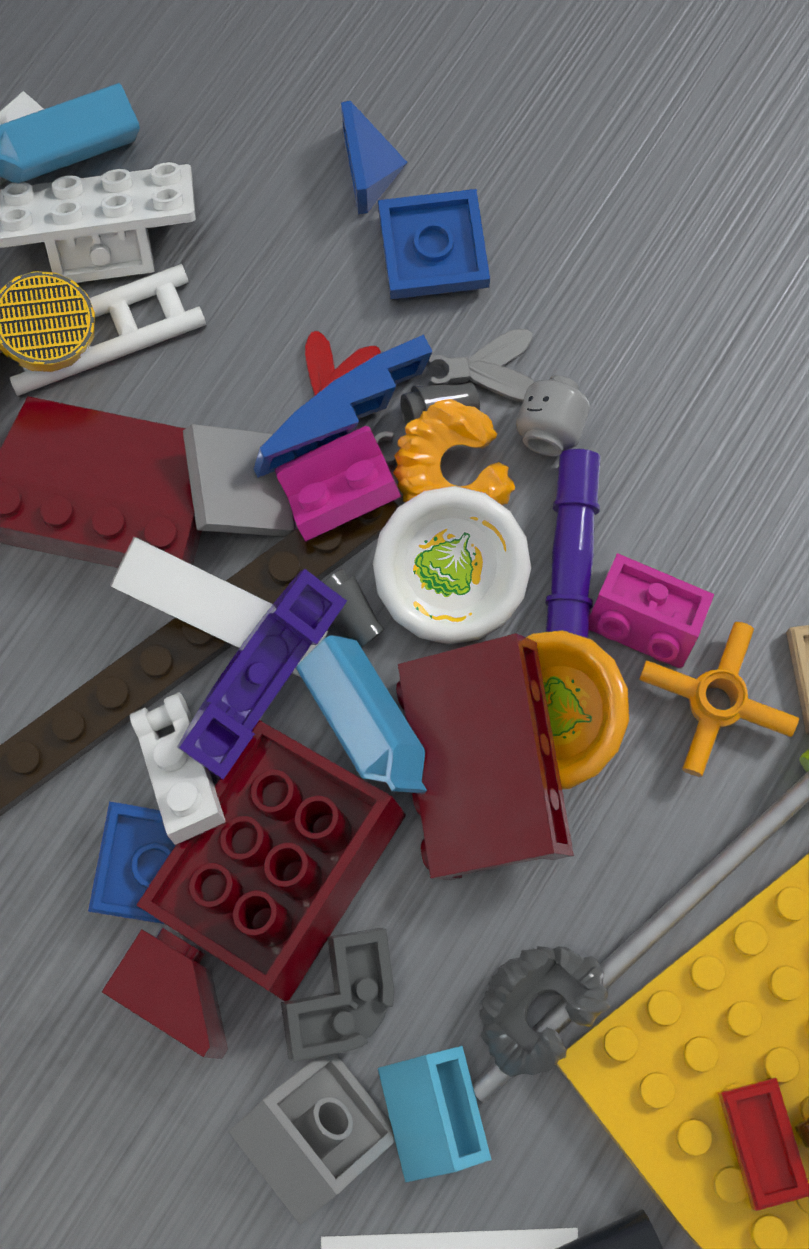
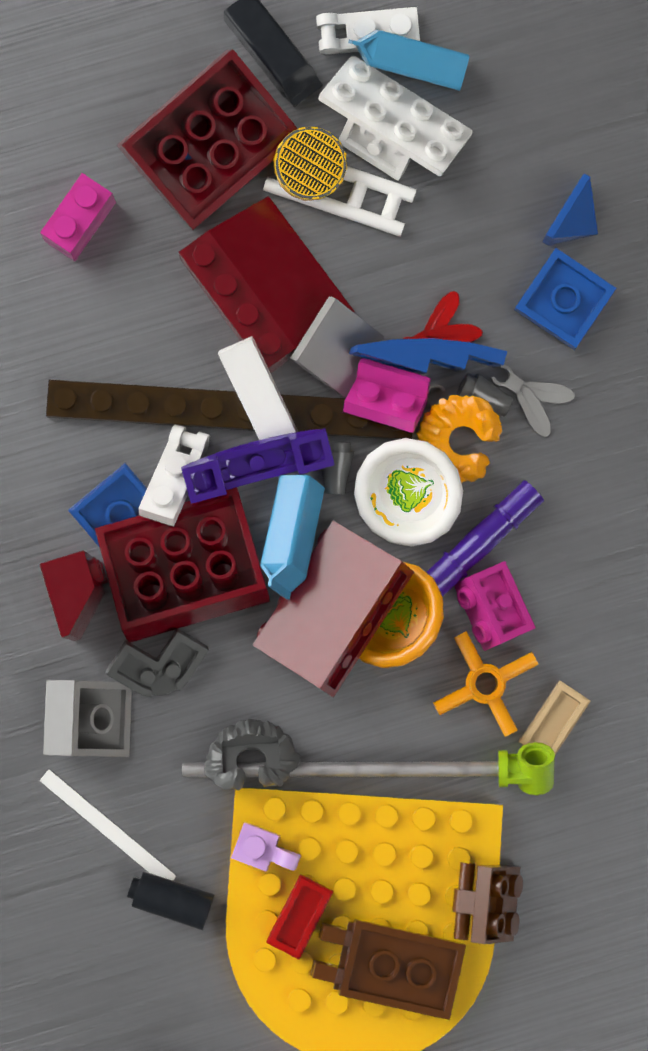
camera: 40 degrees right, 10 degrees up
medium azure brick [378,1046,492,1182] -> none
light grey head [516,376,590,456] -> none
none -> lavender plate [231,822,301,871]

